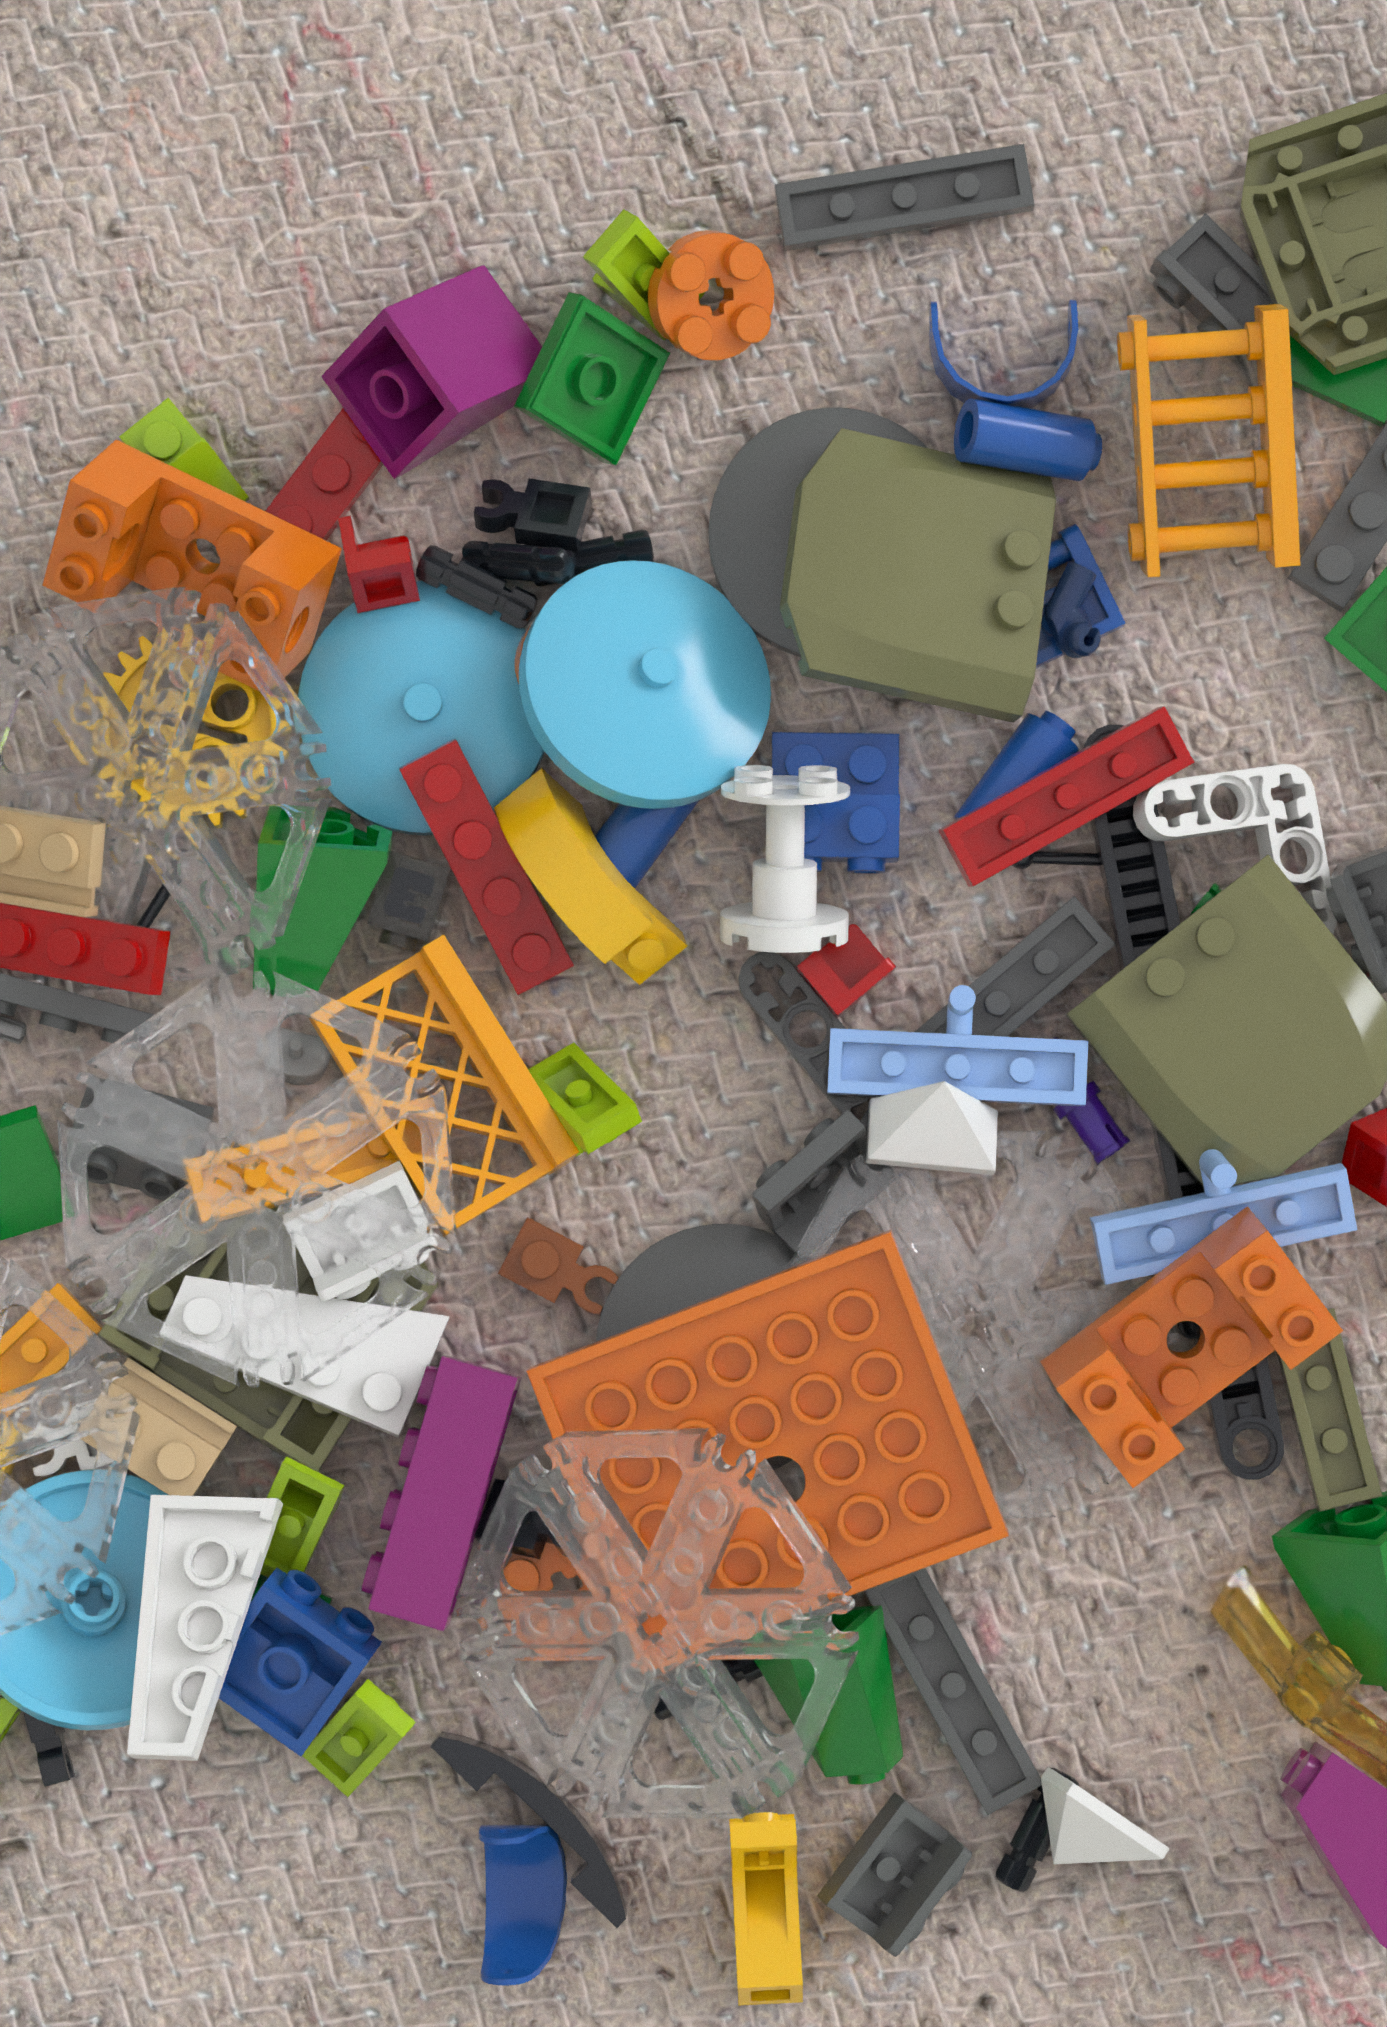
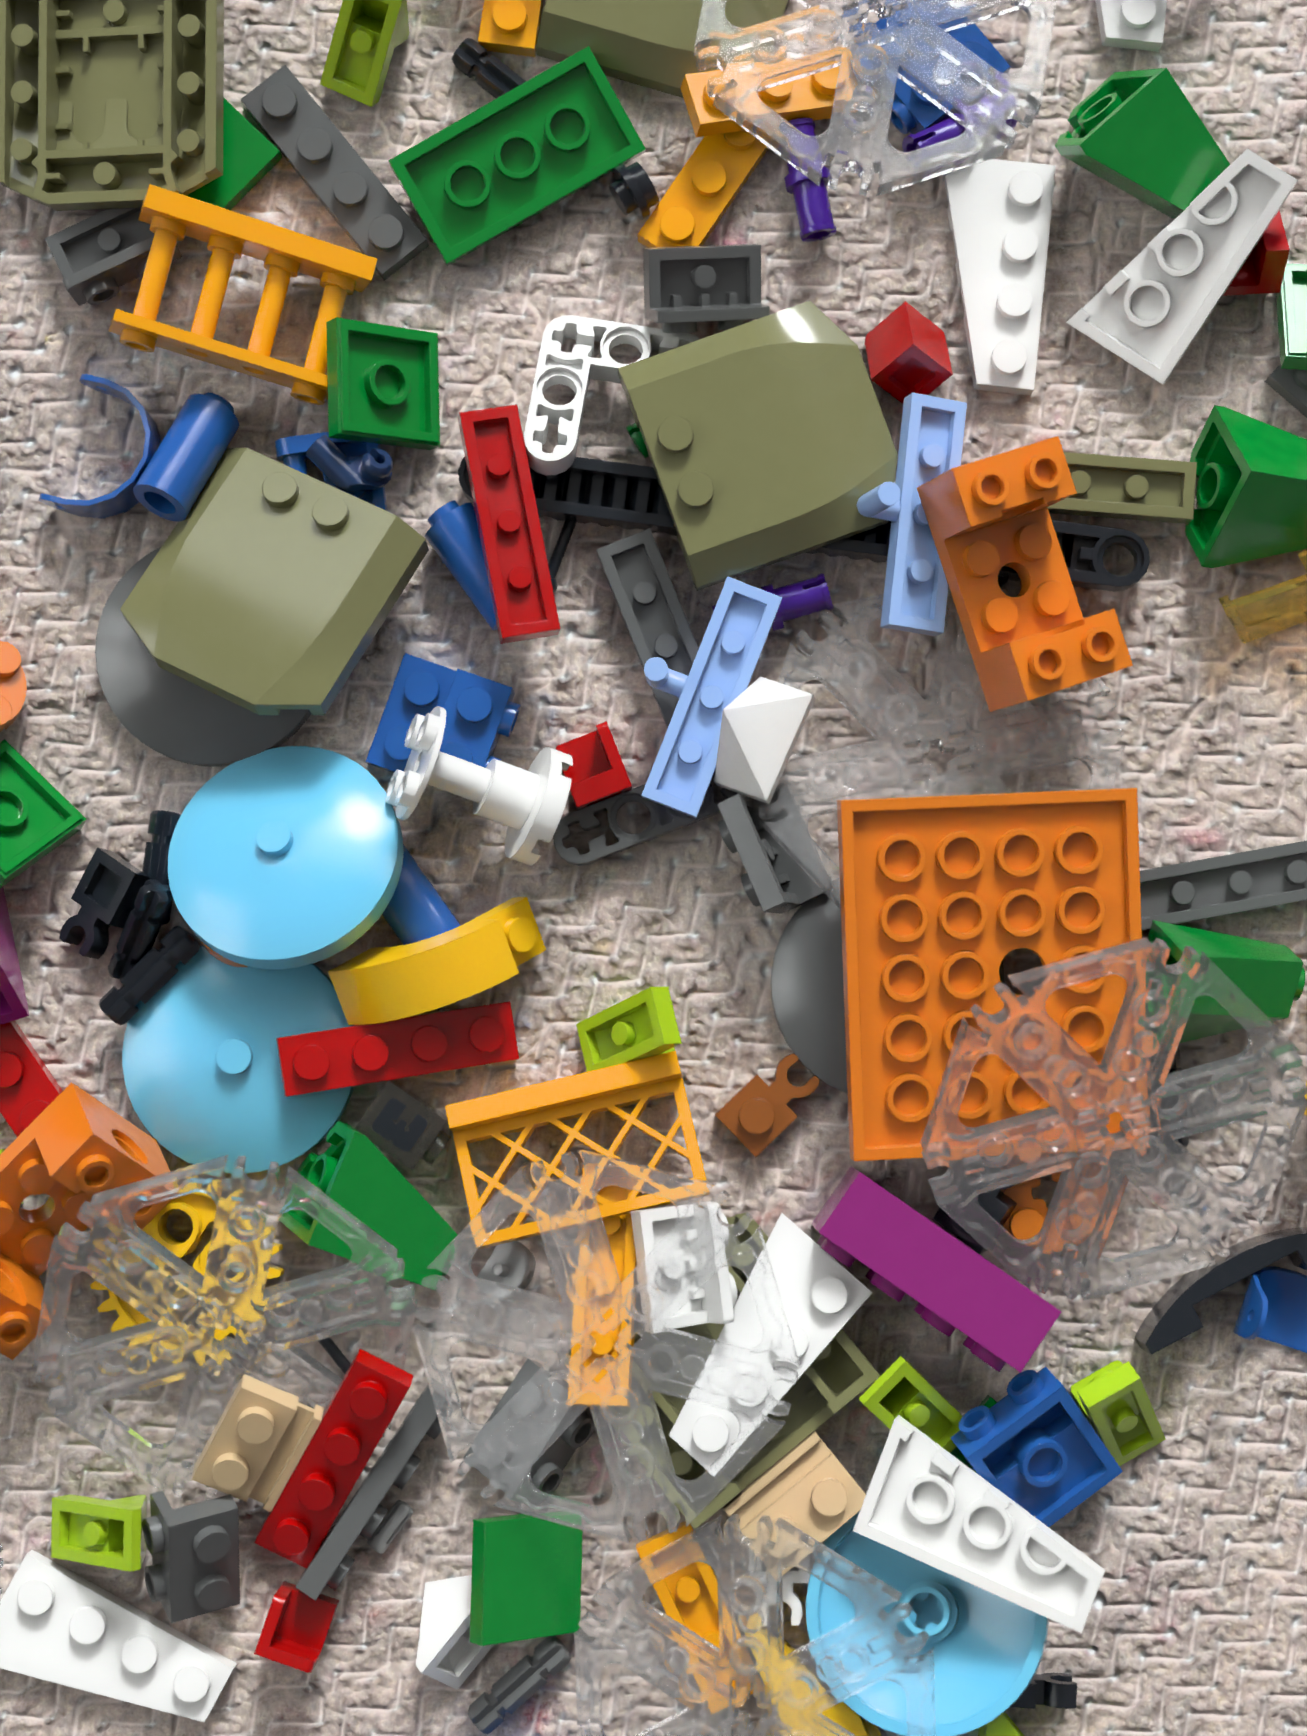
camera: 70 degrees left, 0 degrees up
red panel [338,515,420,613] -> none
none -> green tile [326,317,440,450]

